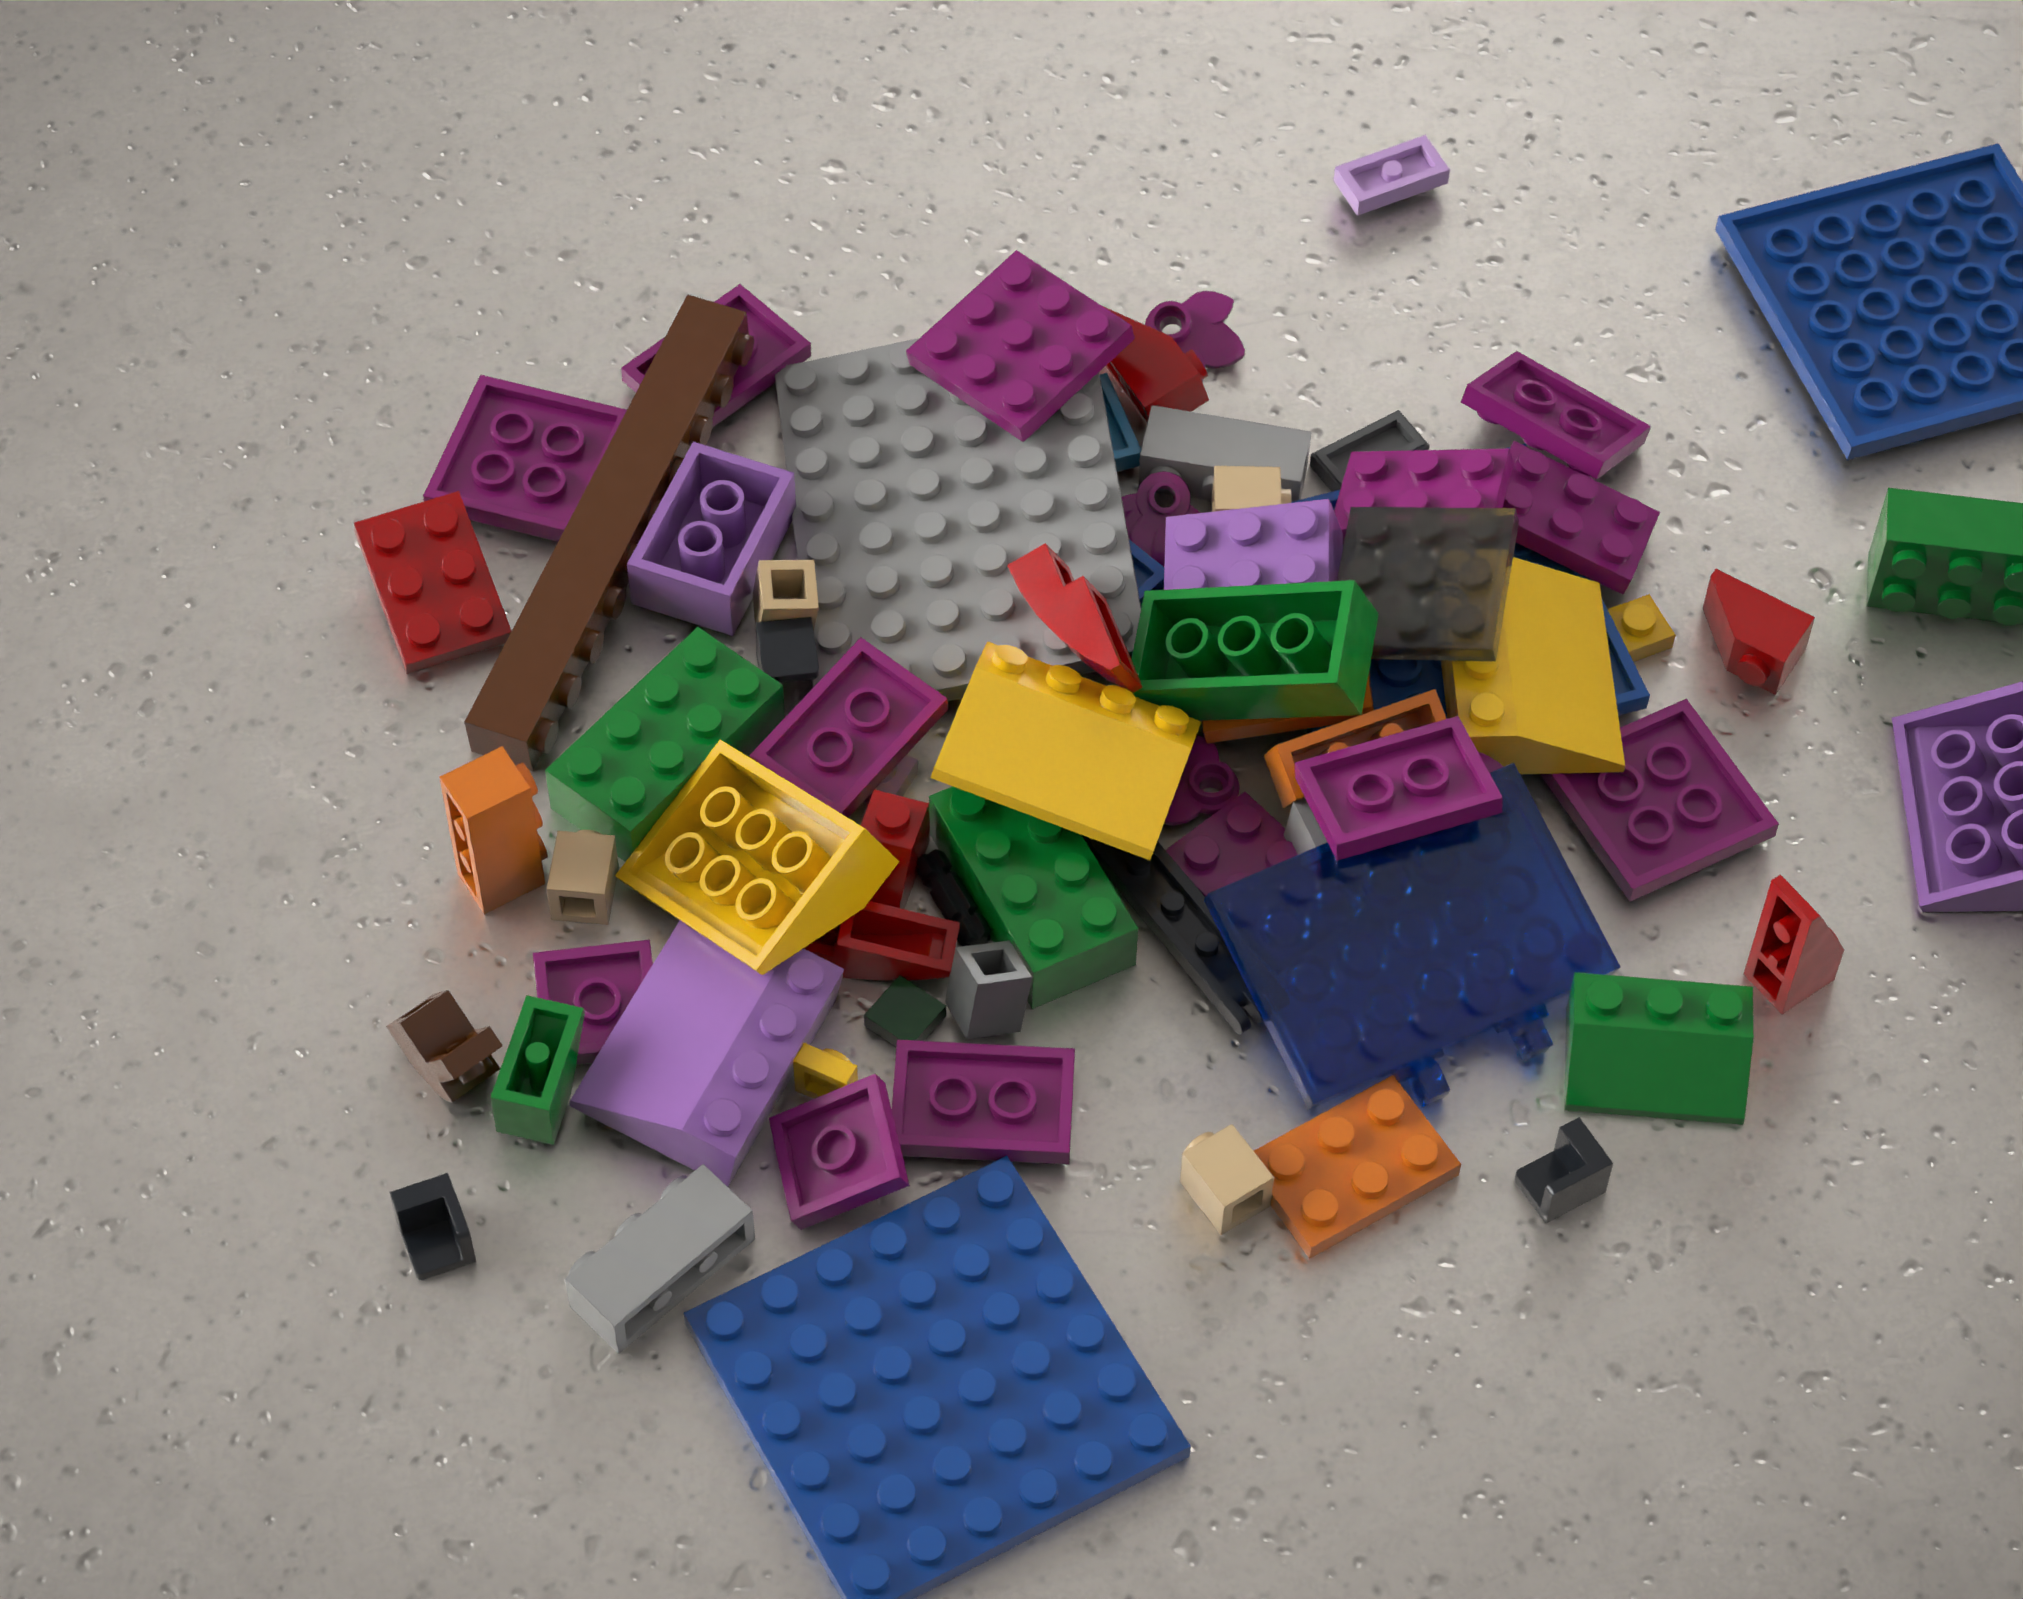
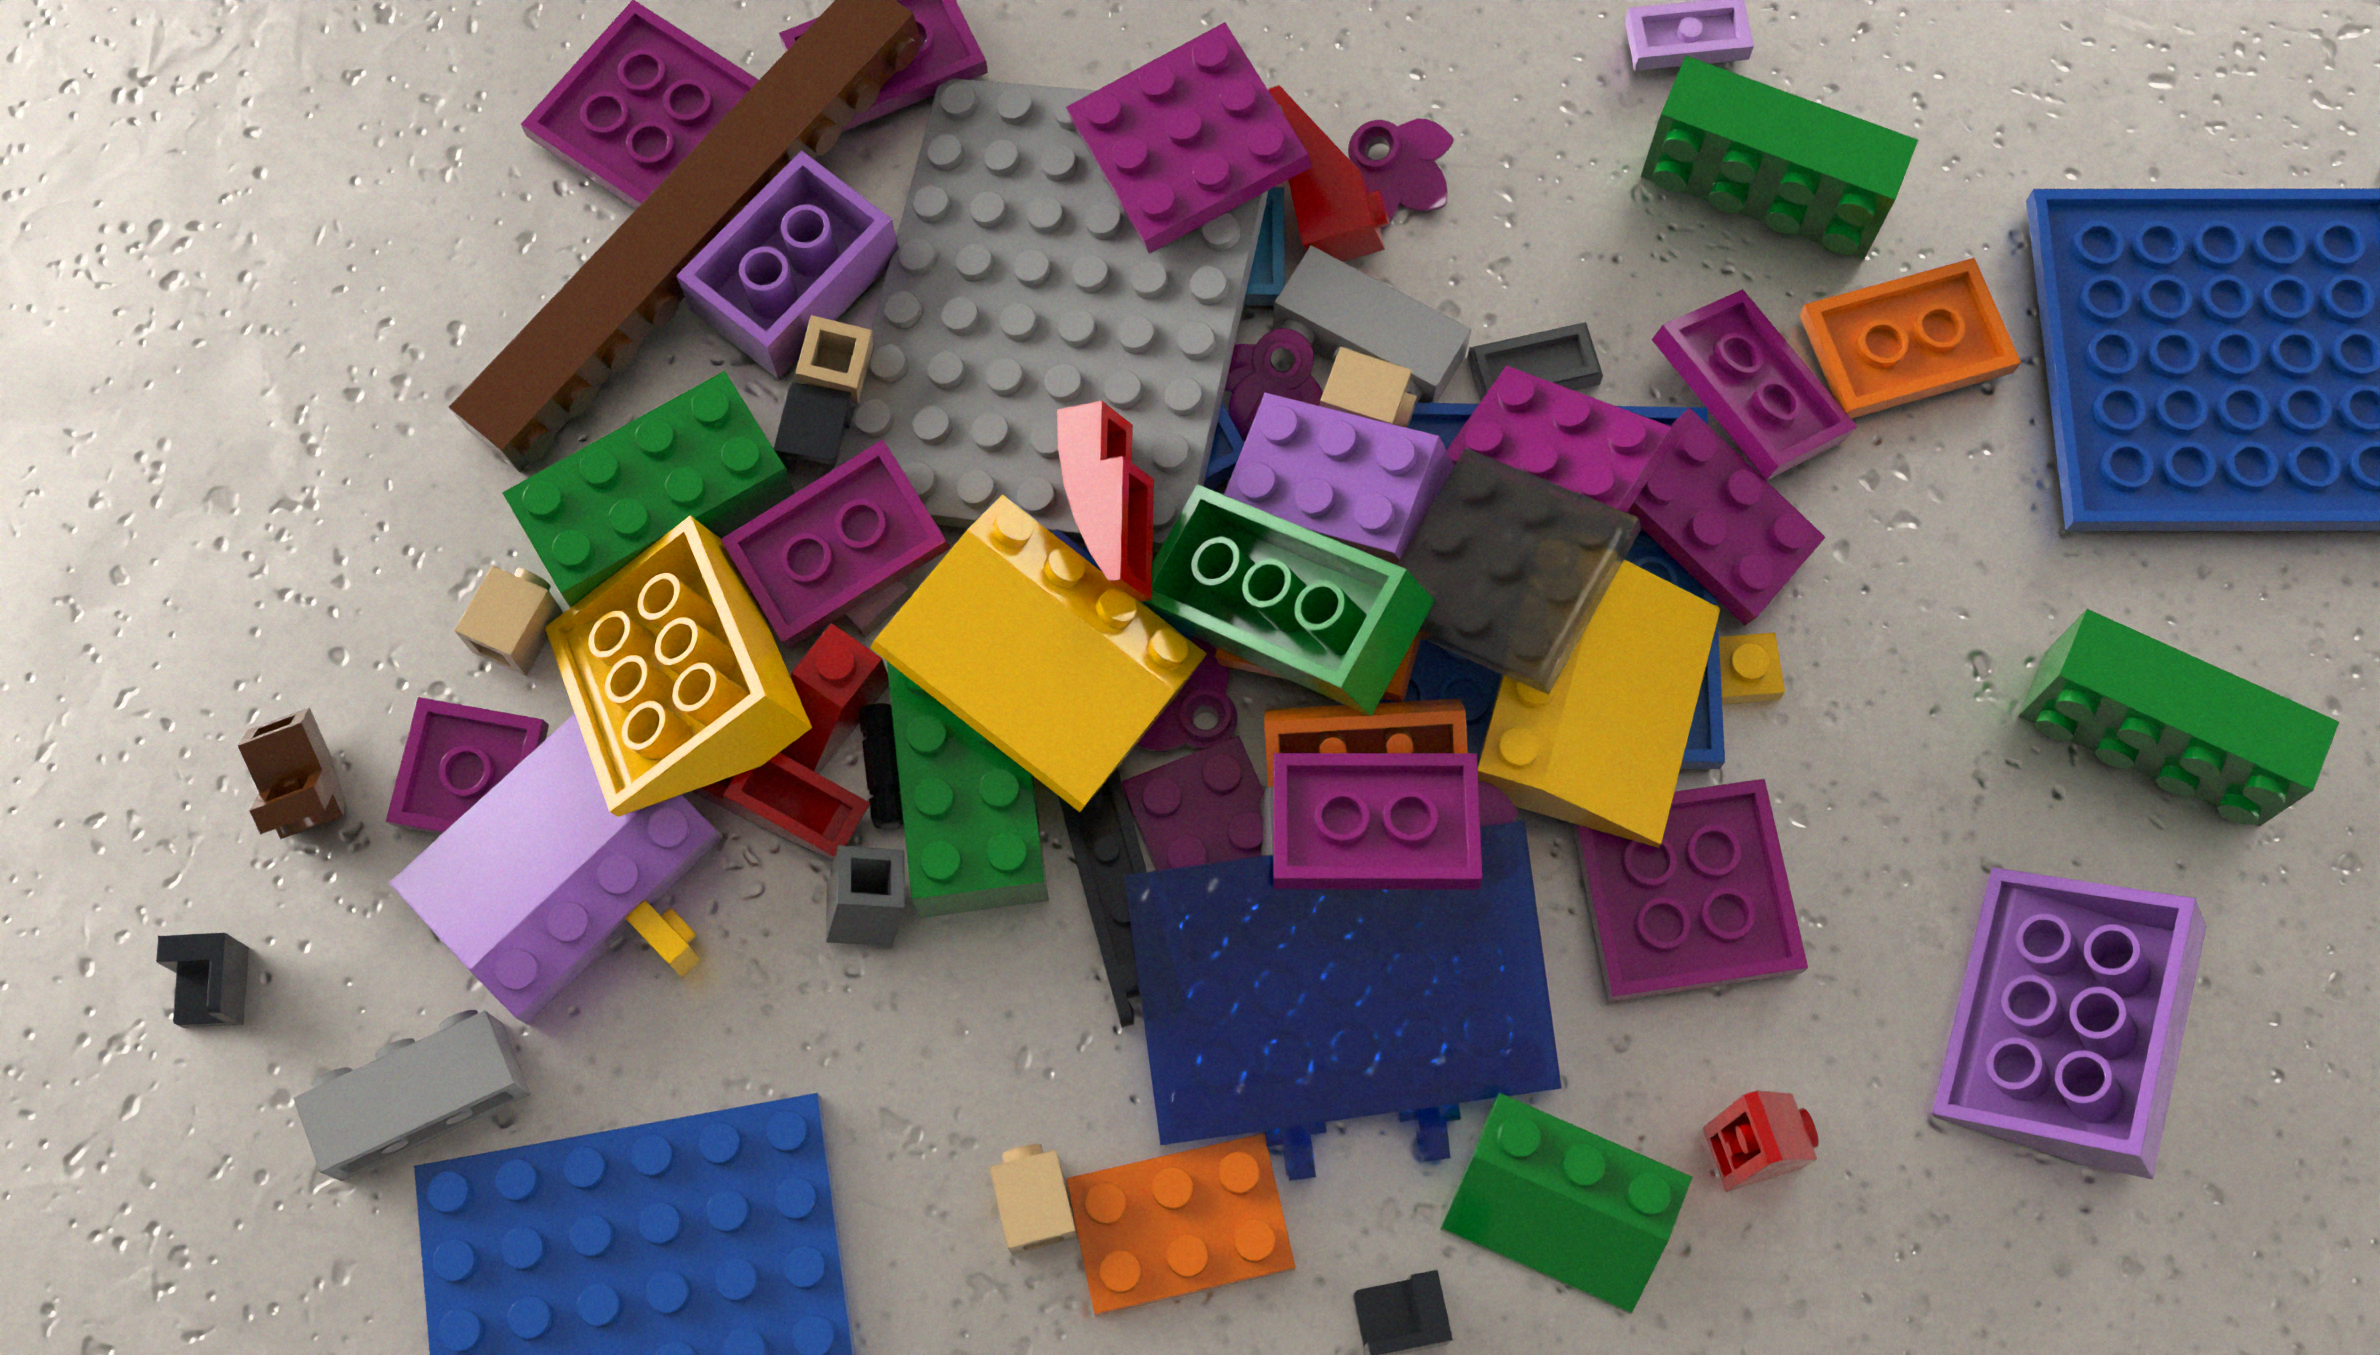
camera: 20 degrees right, 15 degrees up
red plate [354,491,512,674] -> none
orange brick [439,746,548,915] -> none
green slope [490,995,585,1145] -> none
magenta plate [769,1073,910,1230] -> none
dark green tile [864,975,947,1047] -> none
magenta plate [892,1040,1075,1165] -> none
red slope [1702,569,1815,695] -> none
none -> green brick [1640,56,1918,259]
none -> orange plate [1799,257,2021,419]

